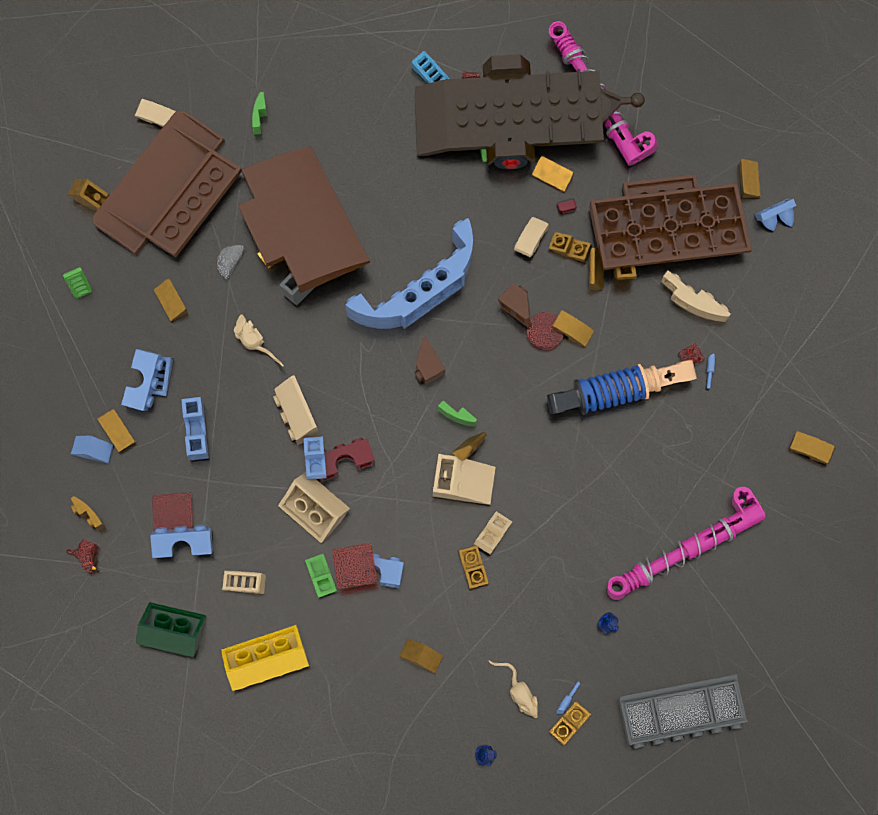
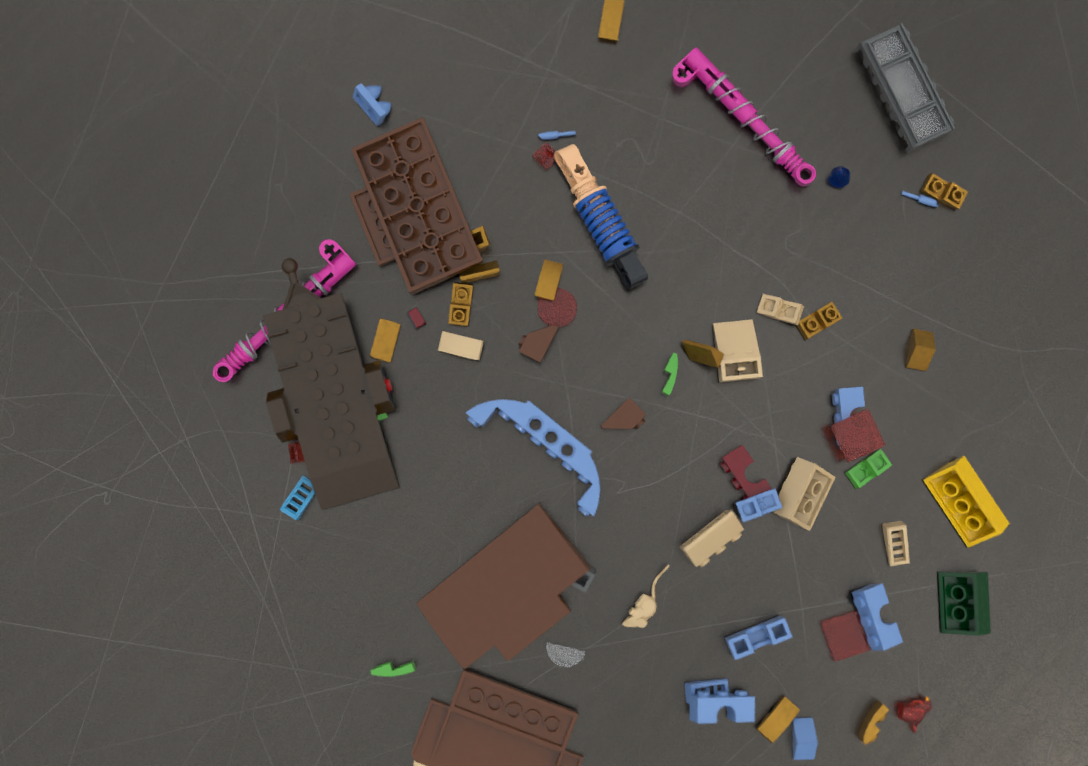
camera: 100 degrees left, 10 degrees up
pearl gold slope [154,278,188,322] -> none
clear blue tile [475,745,497,766] -> none
tan animal [488,660,538,719] -> none
tan slope [661,271,731,322] -> none
pearl gold slope [739,159,761,198] -> none

